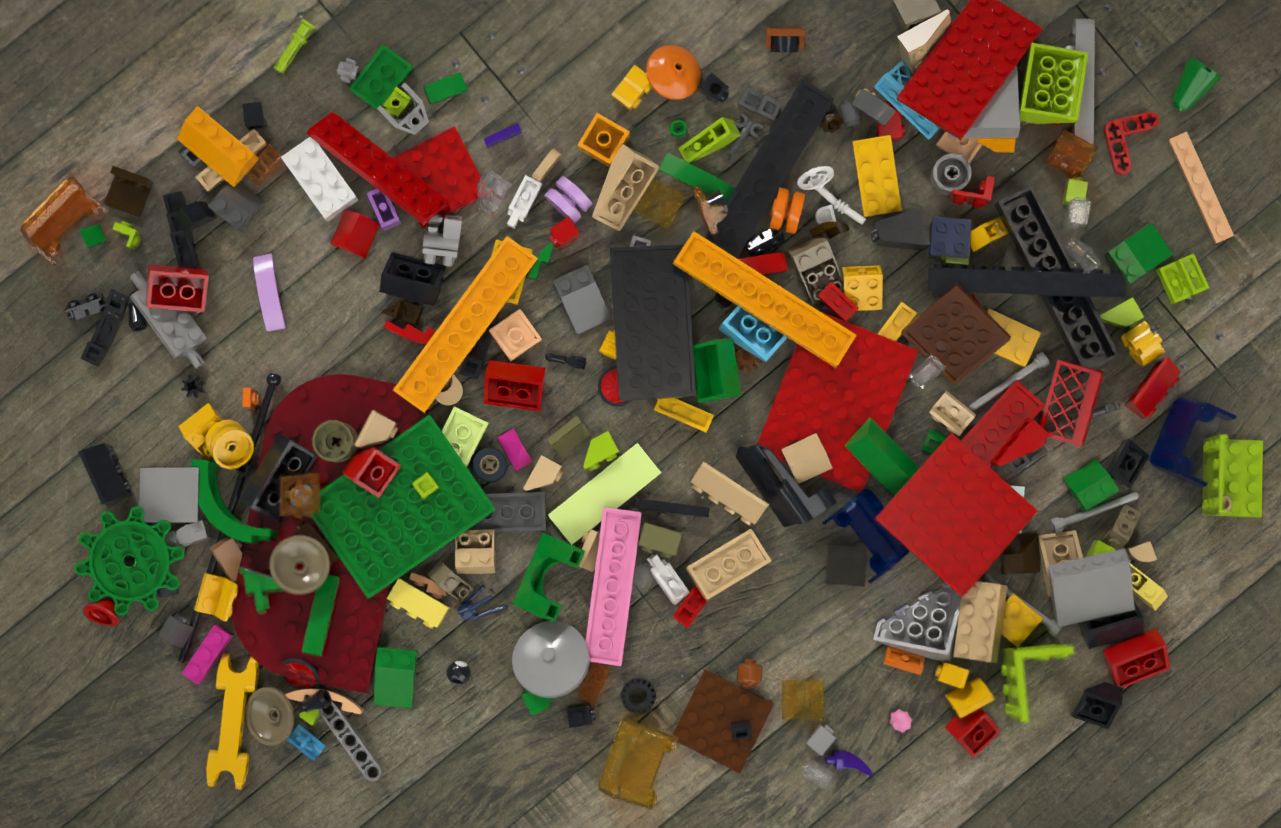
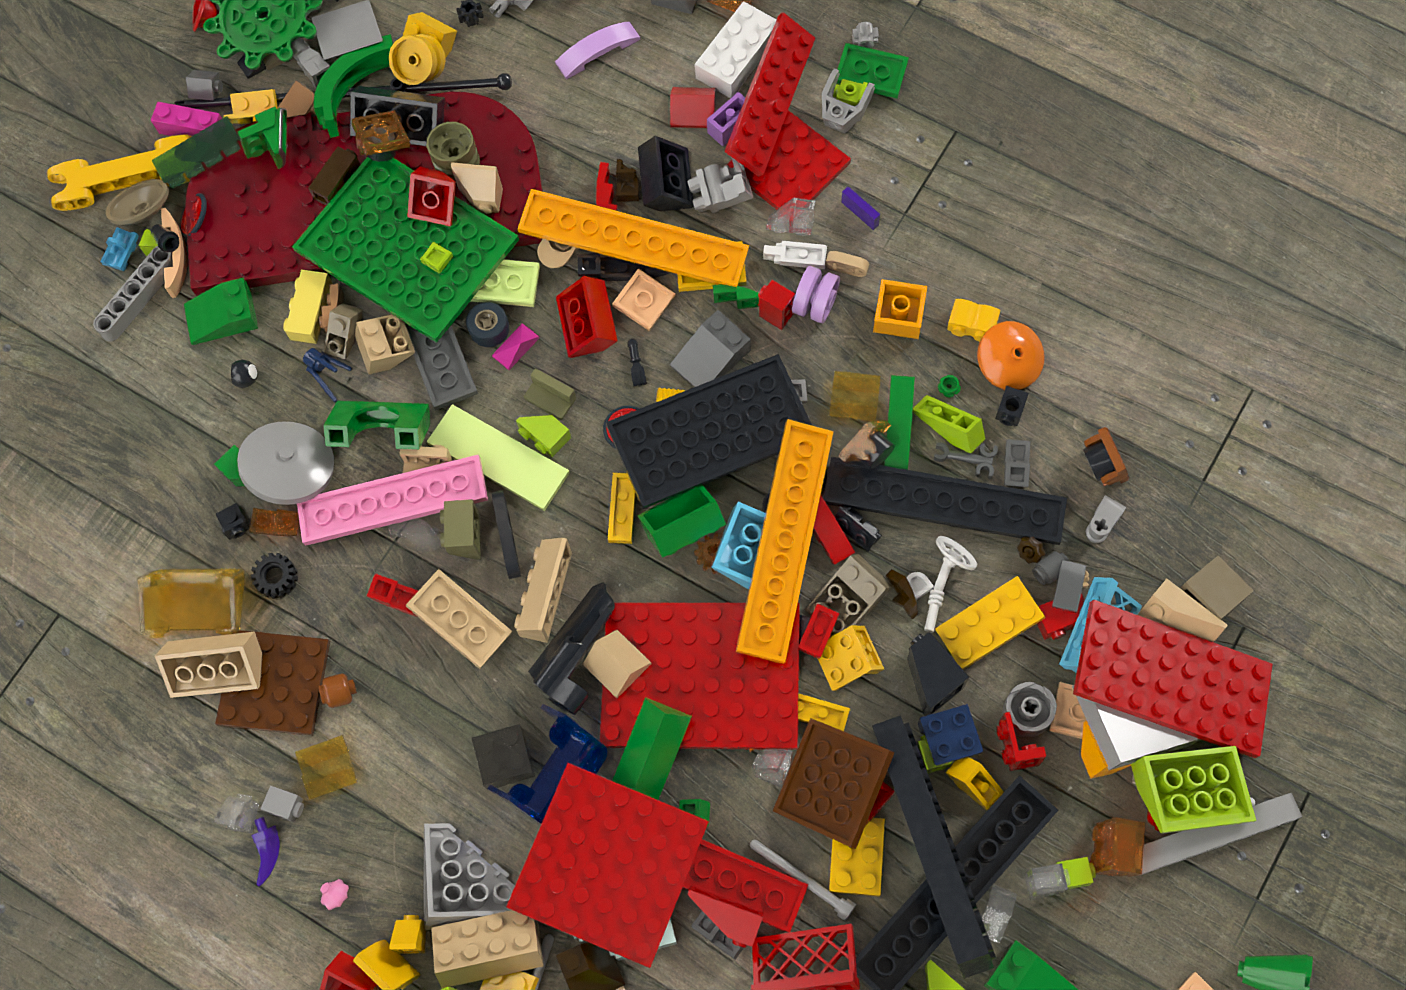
camera: 70 degrees right, 15 degrees down
orange plate [242,388,260,410] -> none
dark tan dish [270,536,329,594] -> none
green slope [302,575,340,656] -> none
green slope [423,73,468,105] -> none
tan slope [523,455,563,491] -> none
tan slope [592,144,660,231] -> none
white hinge [647,554,689,605] -> none
black slope [731,720,752,739] -> none
orange wheel [769,187,806,234] -> none
orange plate [883,646,925,675] -> none
tan bracket [929,391,976,436] -> none
red beam [1103,112,1159,176] -> none
none -> clear green windscreen [152,116,241,189]
none -> tan slope [155,632,262,698]
none -> light grey piece [1086,495,1126,543]

